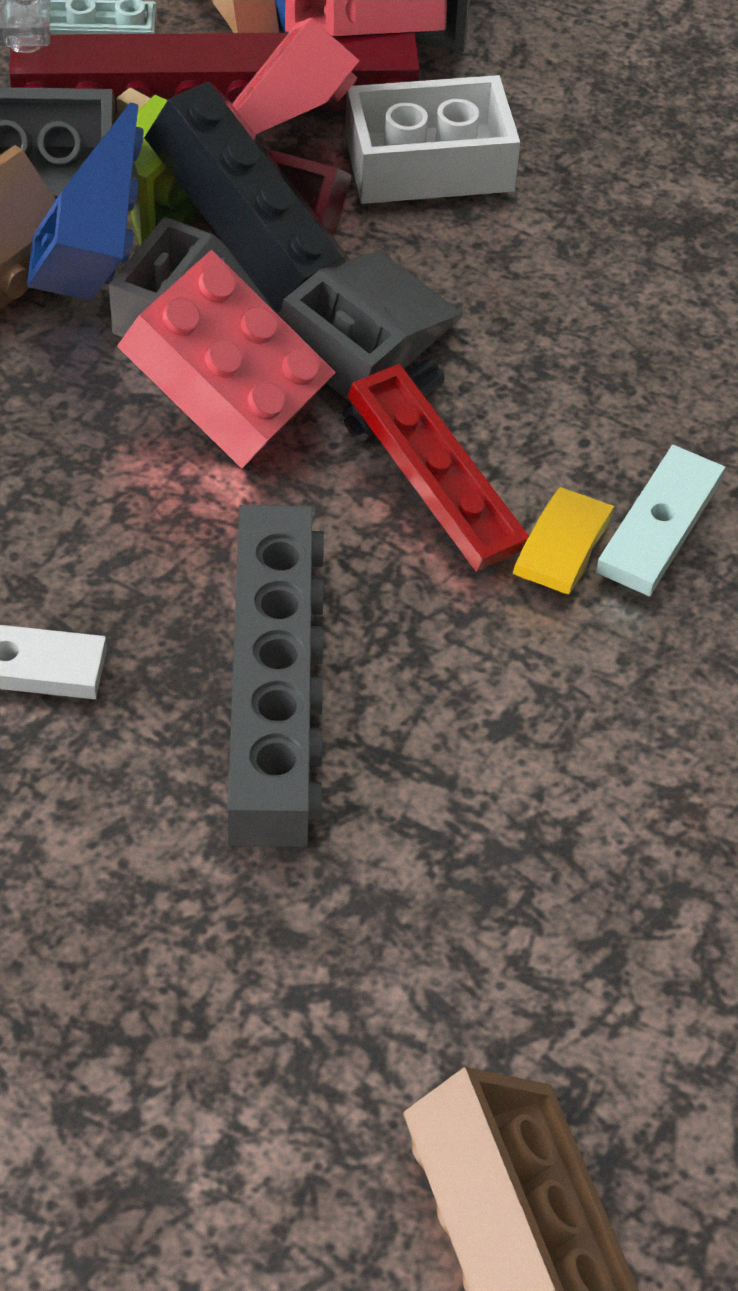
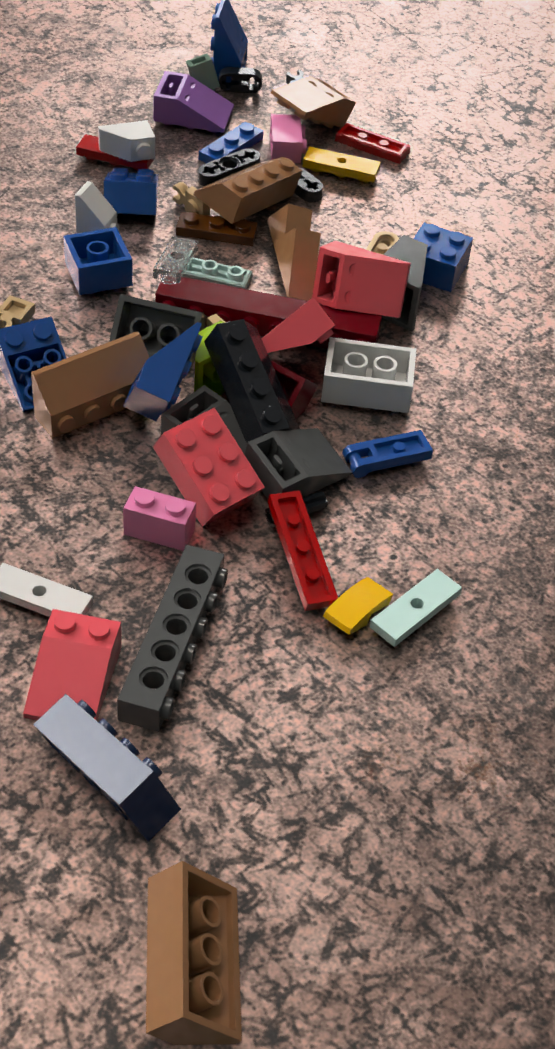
camera: 15 degrees right, 5 degrees down
none -> coral slope [23,609,122,721]
none -> wedge [33,694,181,842]
none -> bright pink brick [123,486,196,551]
none -> blue plate [342,430,433,478]

